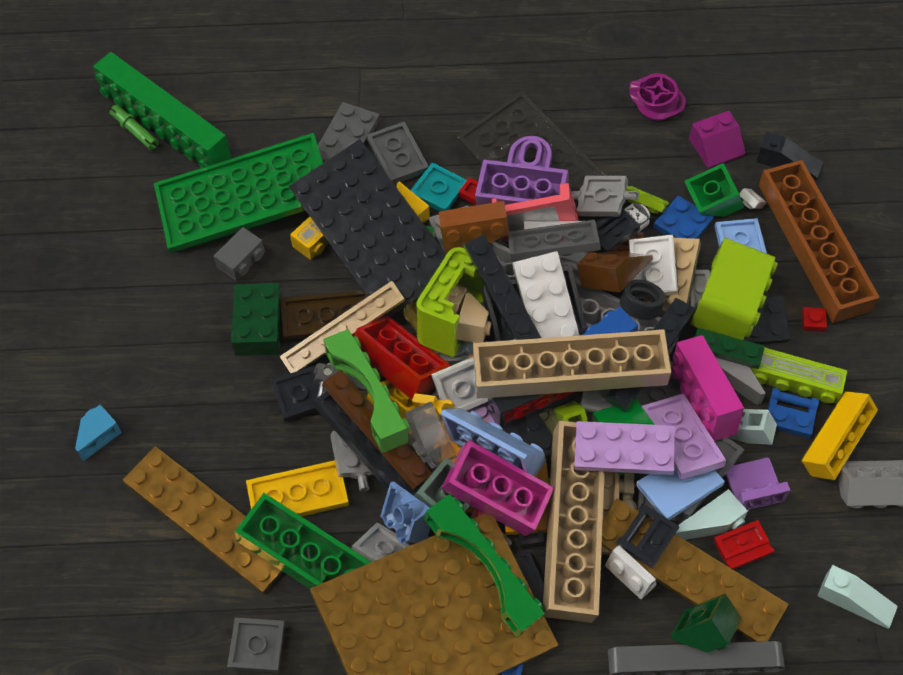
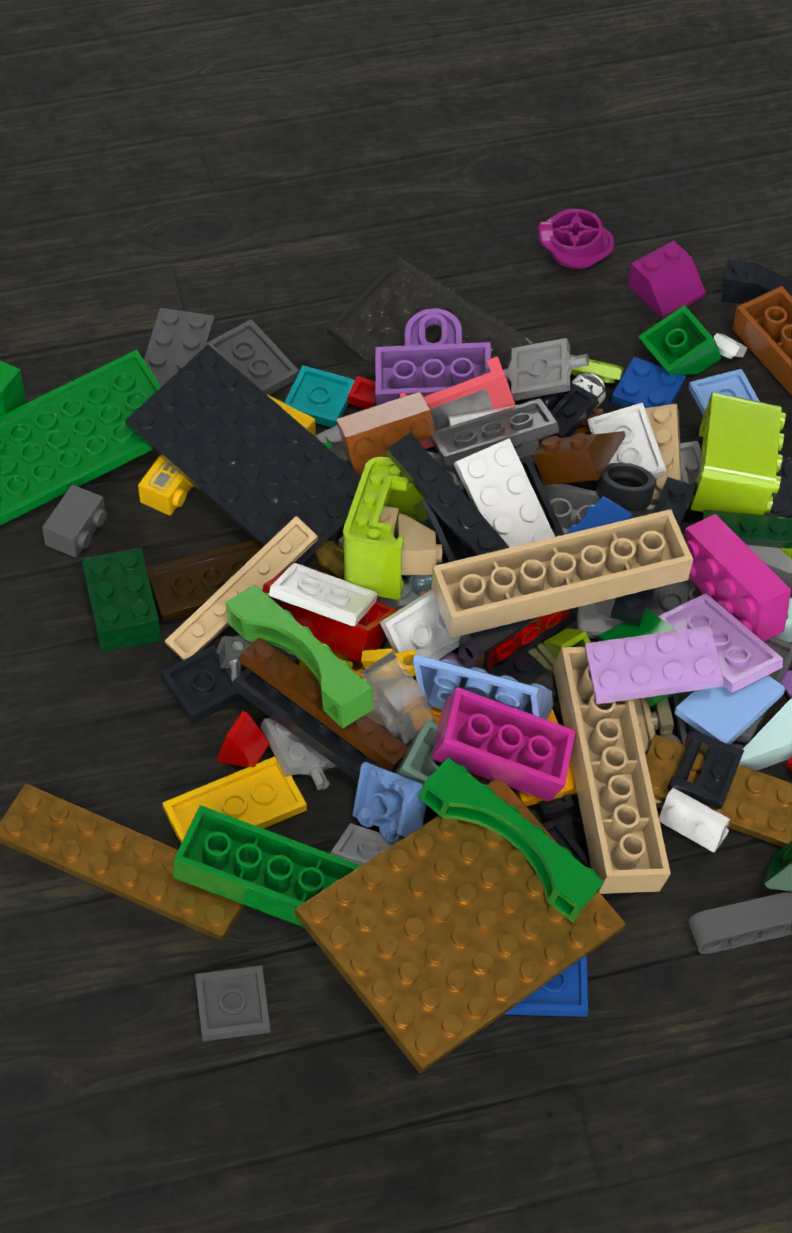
camera: 15 degrees left, 5 degrees down
none -> red slope [217,711,270,767]
none -> white tile [269,563,378,627]

